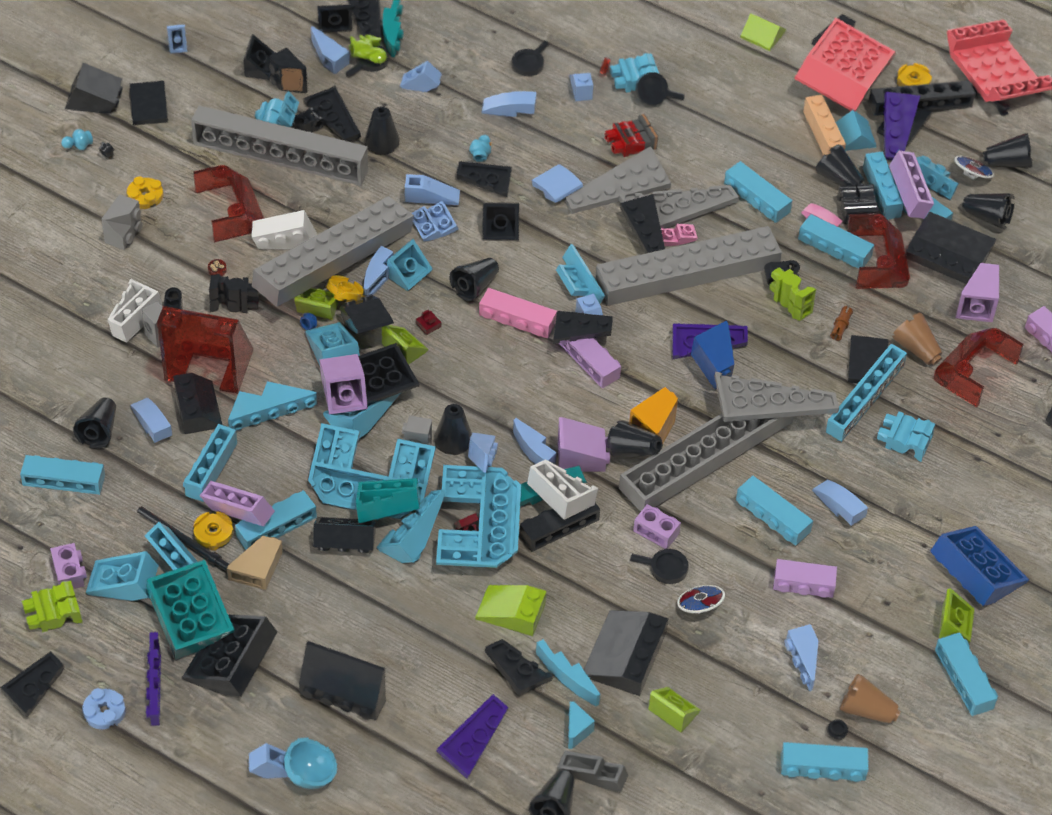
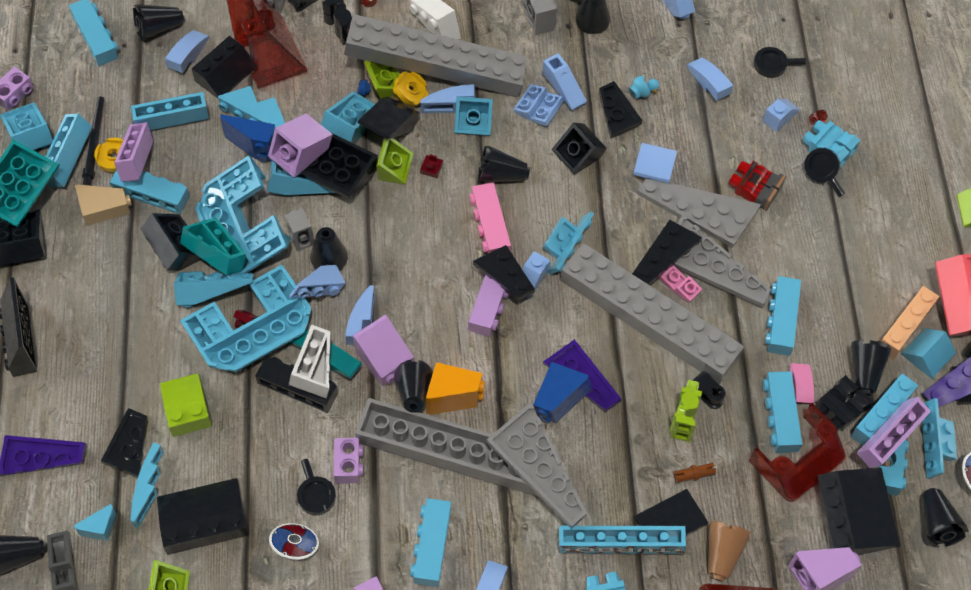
camera: 55 degrees right, 10 degrees up
none -> blue slope [220,114,275,162]

